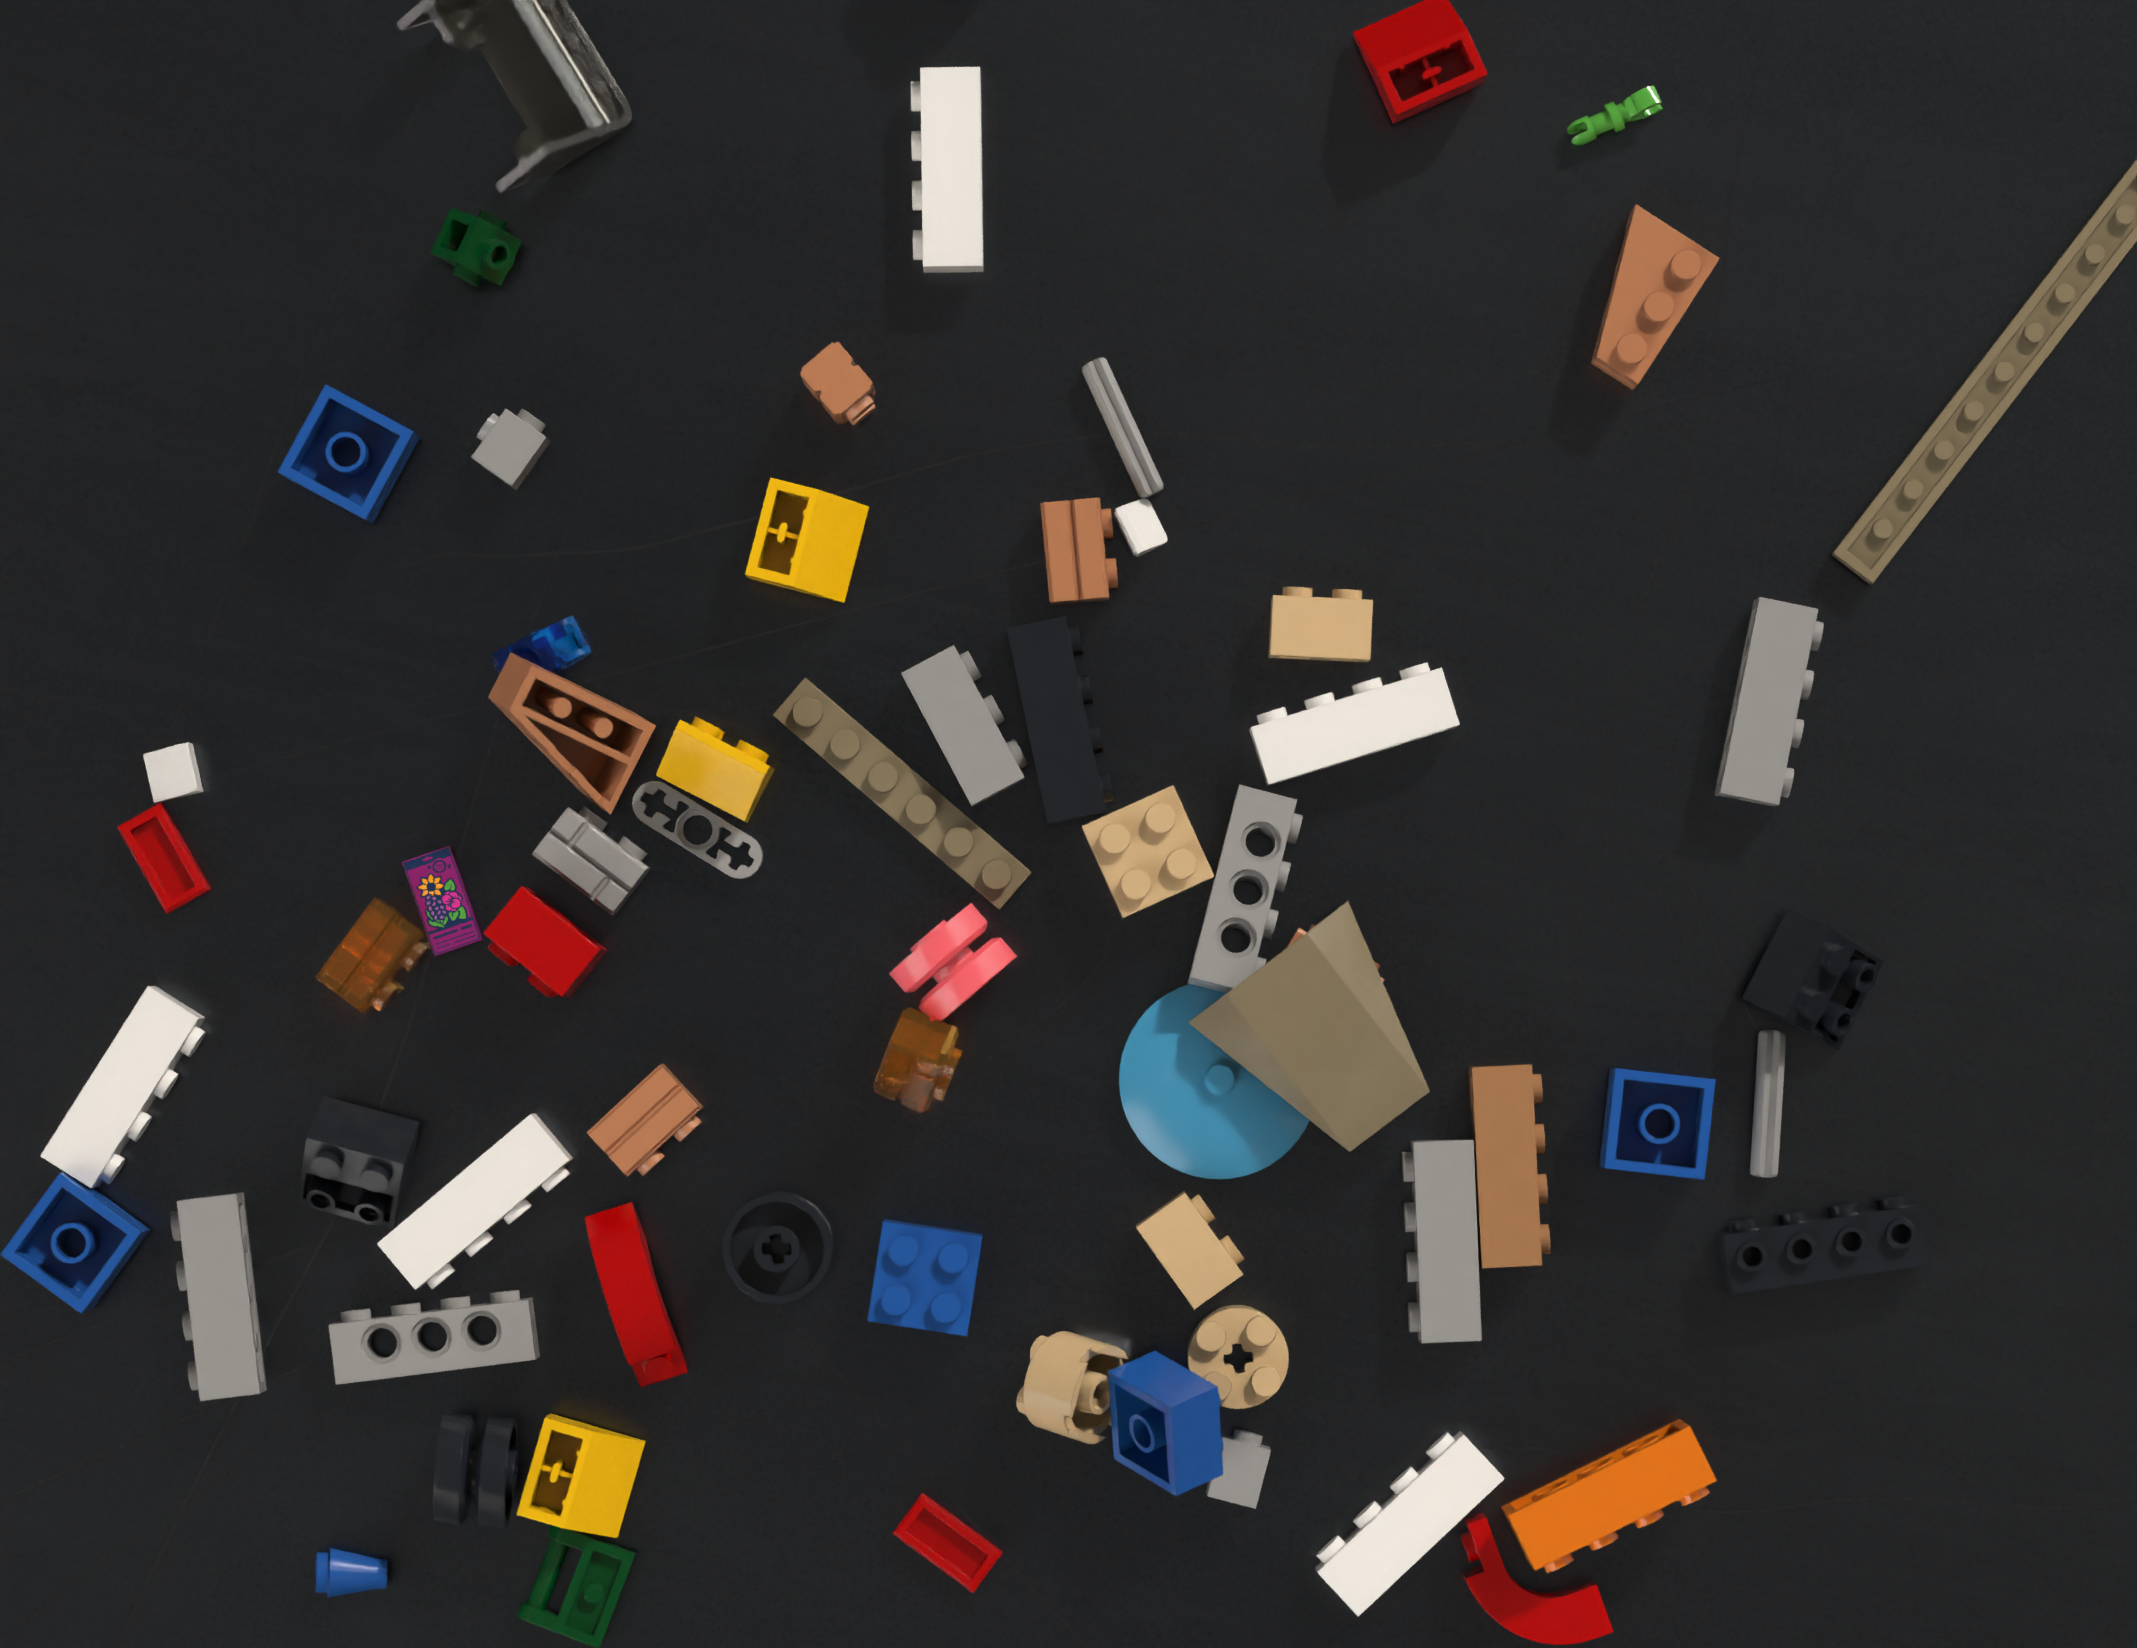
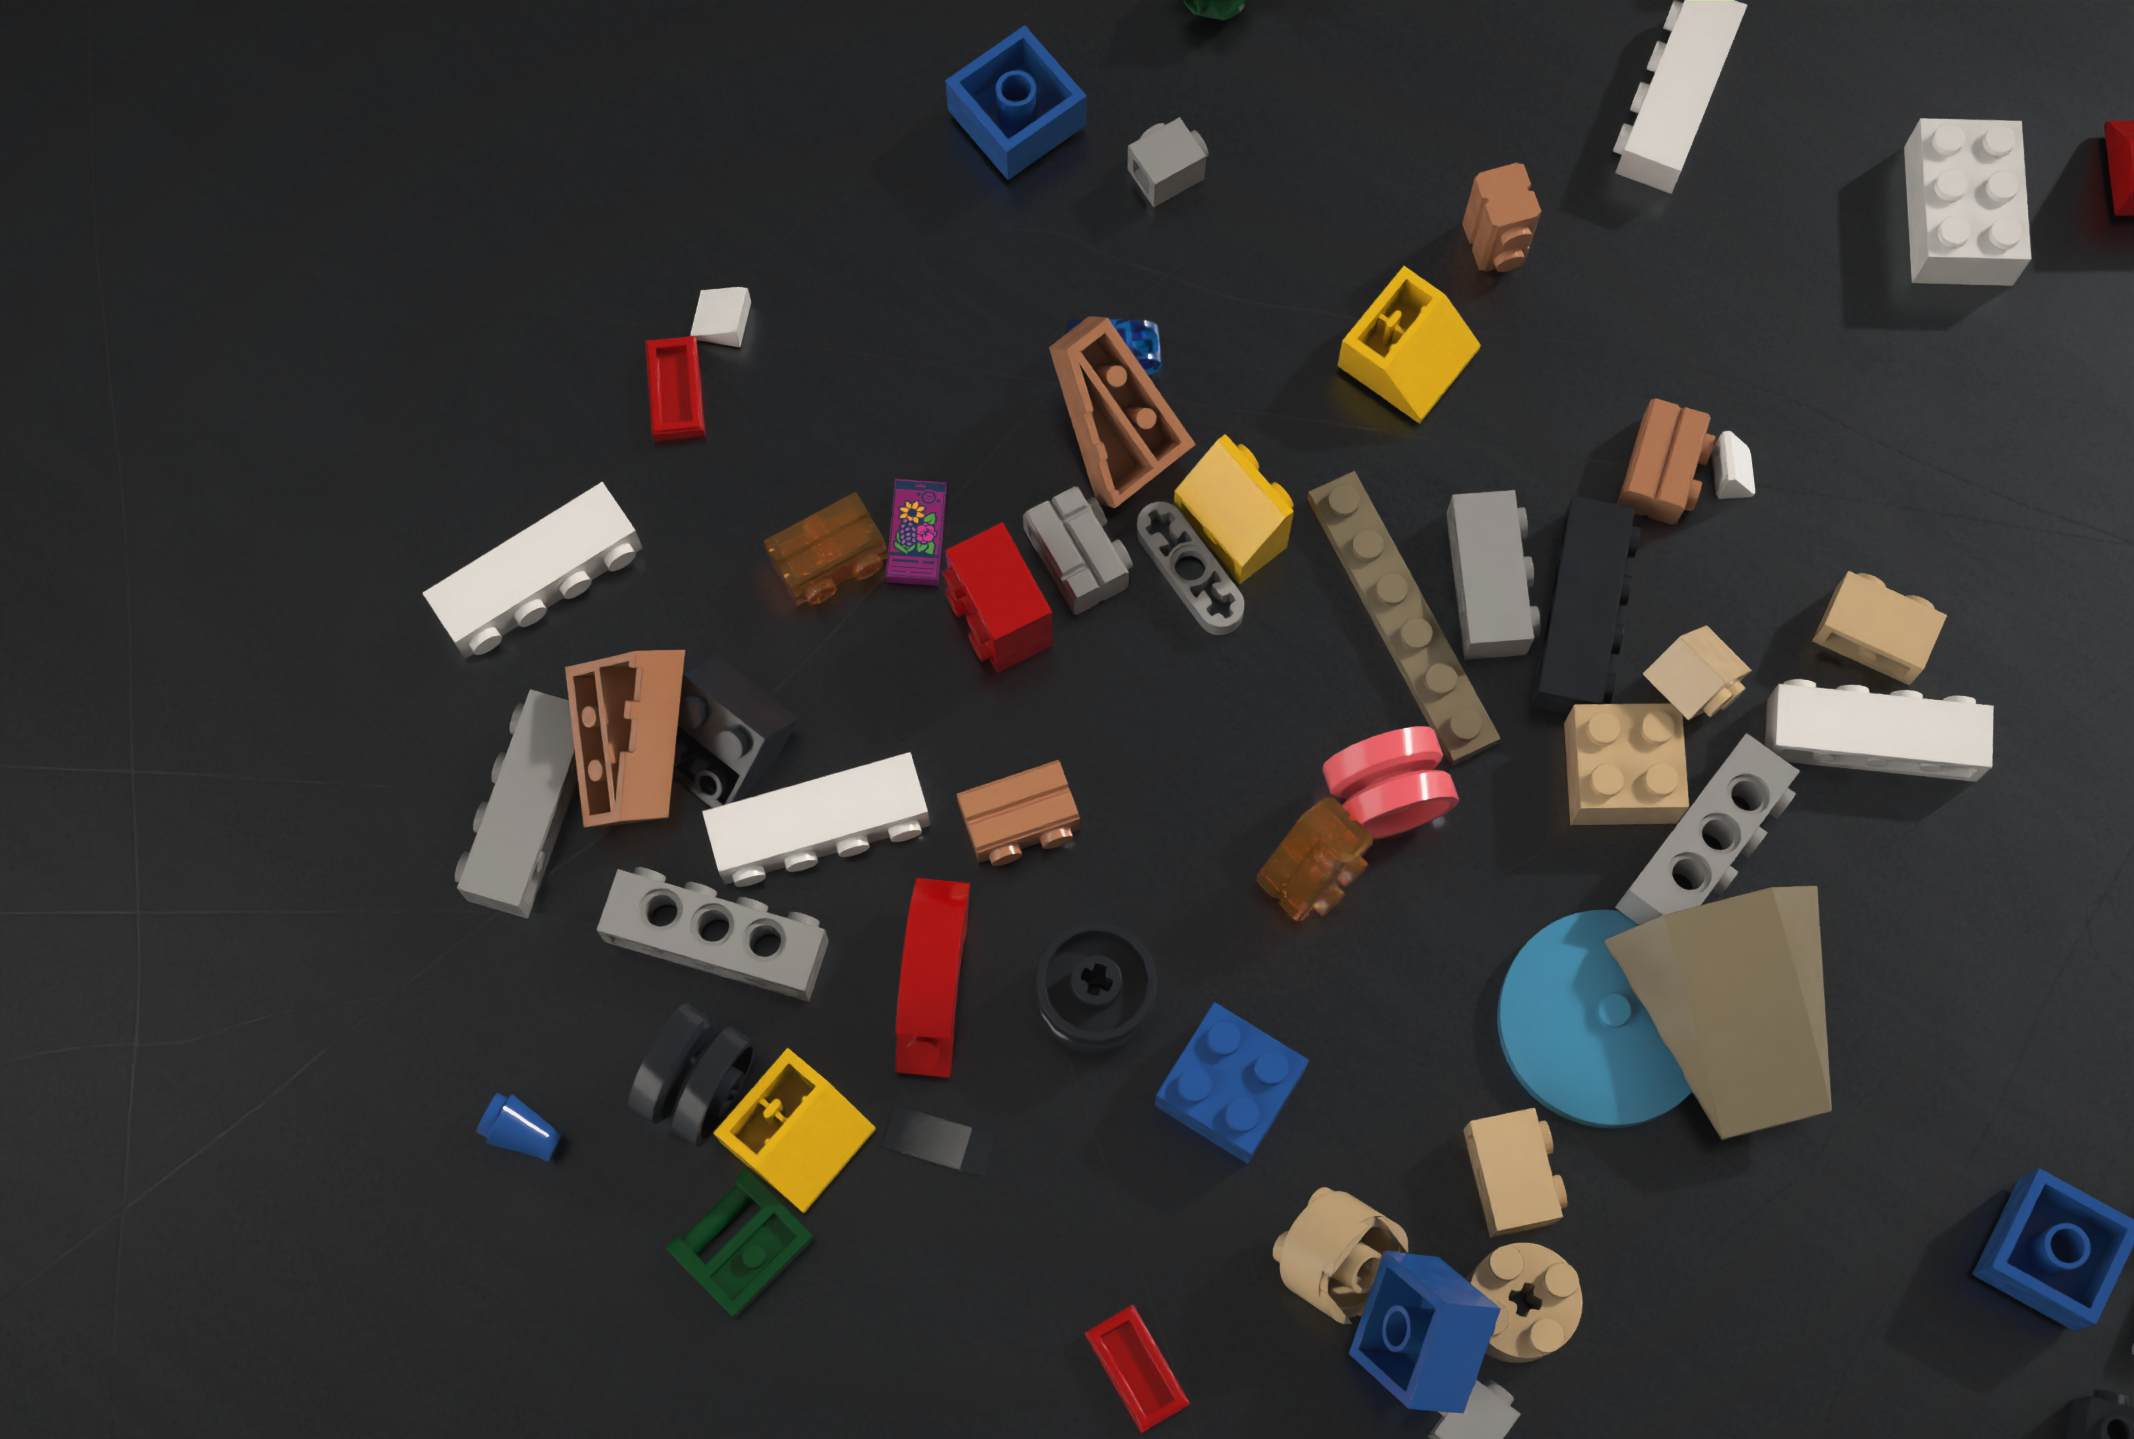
camera: 25 degrees right, 15 degrees down
blue brick [0,1172,150,1314] -> none
light grey axle [1082,357,1163,498] -> none
light grey brick [1402,1139,1482,1343] -> none
medium nougat brick [1468,1064,1550,1268] -> none
none -> nougat wedge [565,650,685,827]
none -> black sticker [882,1106,994,1176]
none -> tan brick [1643,625,1752,720]
none -> white brick [1904,118,2031,286]

